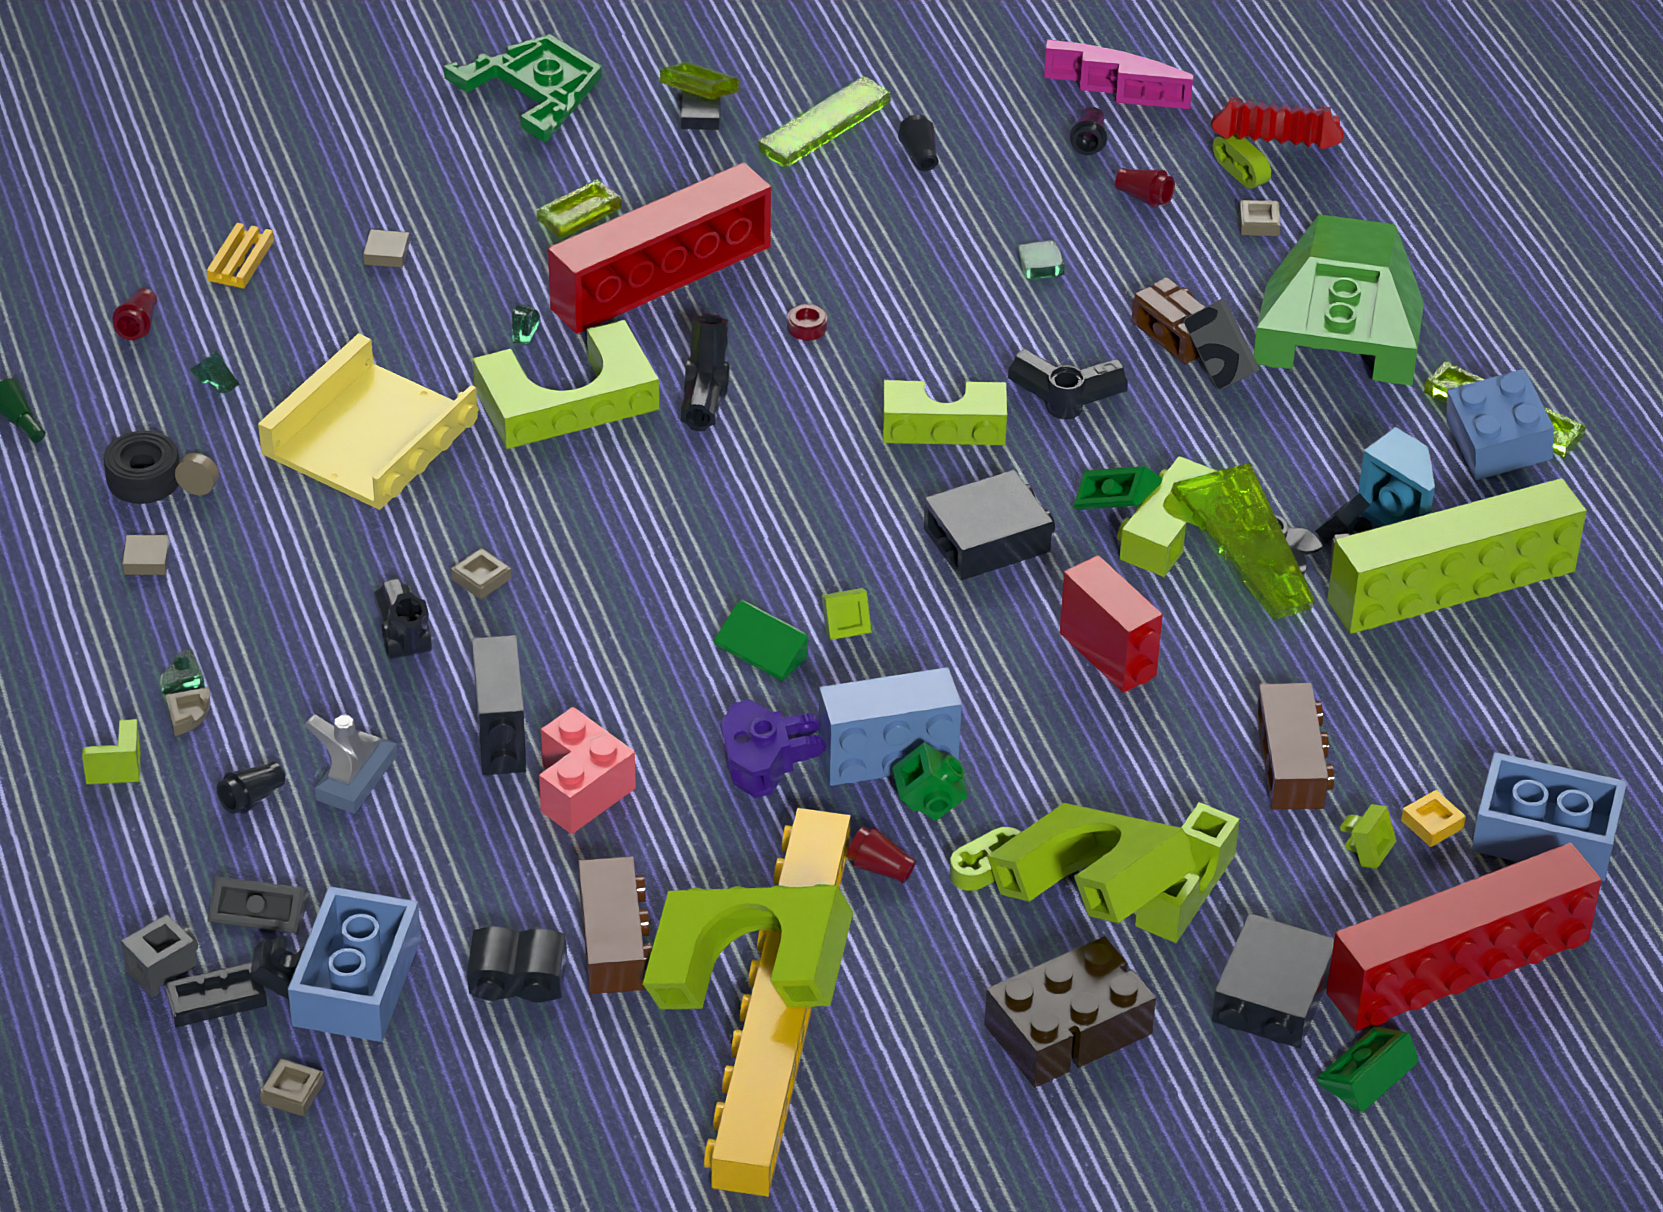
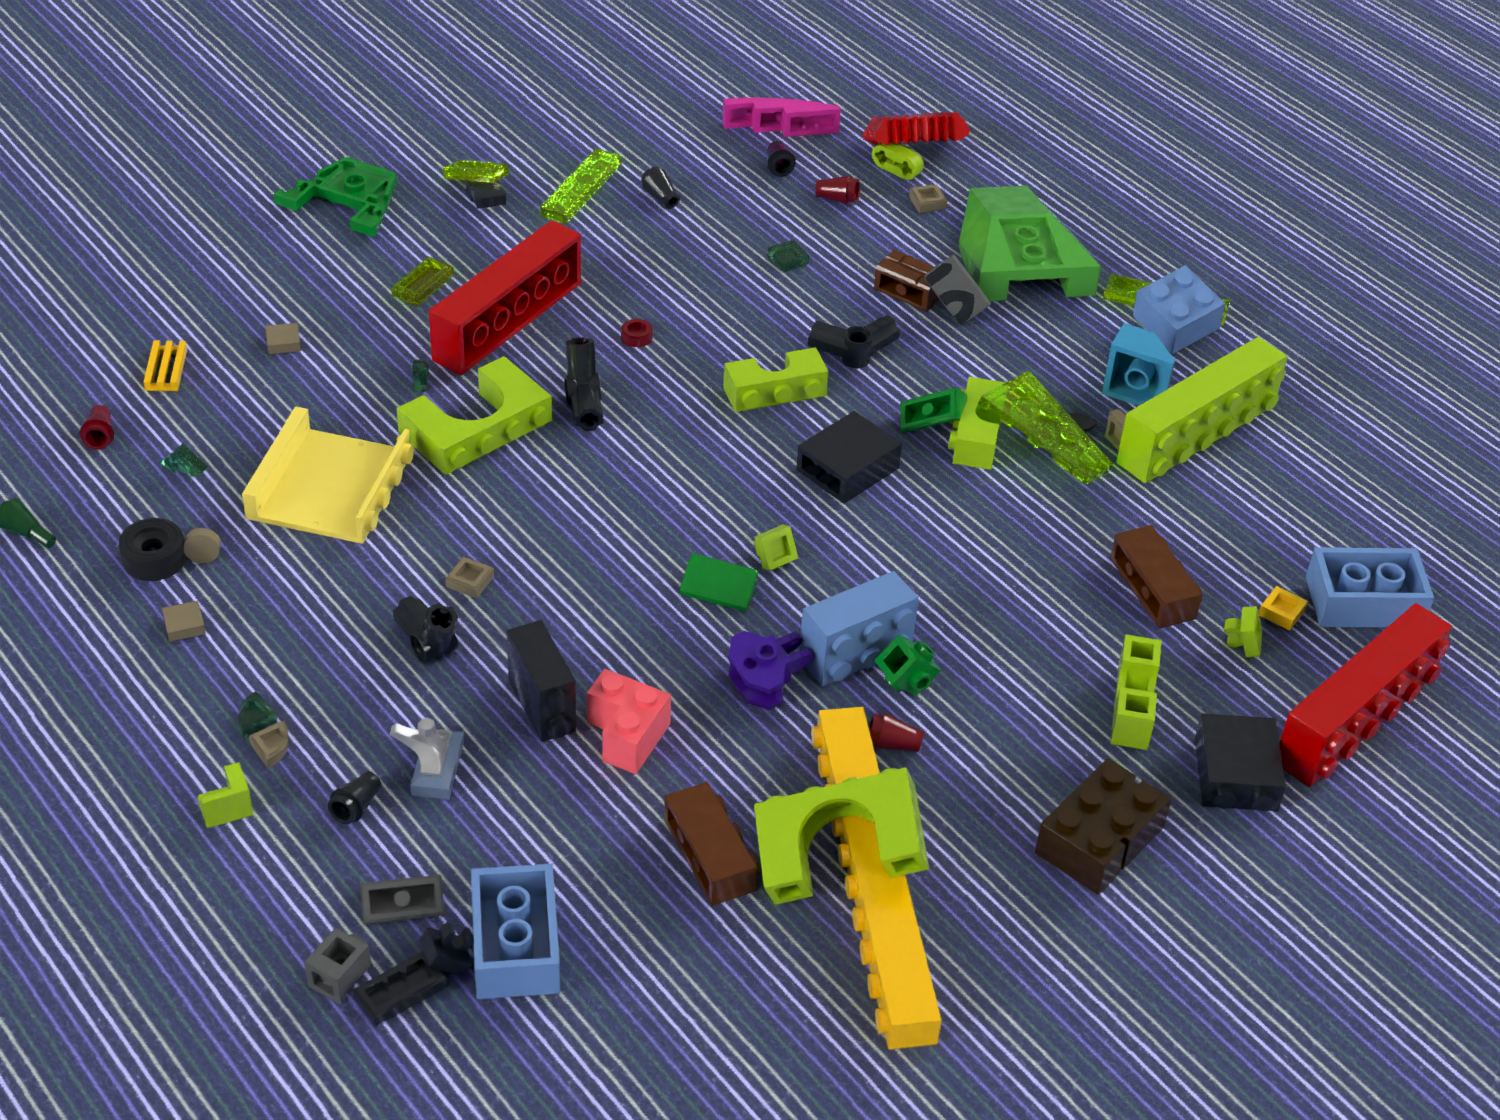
camera: 20 degrees left, 0 degrees up
dark tan tile [260,1059,325,1117] -> none
black brick [467,927,567,1003] -> none
lime beam [950,827,1021,891] -> none
lime arch [987,803,1196,923] -> none
red brick [1059,555,1163,693] -> none
black tile [1315,493,1373,543] -> none
green slope [1317,1026,1419,1112] -> none

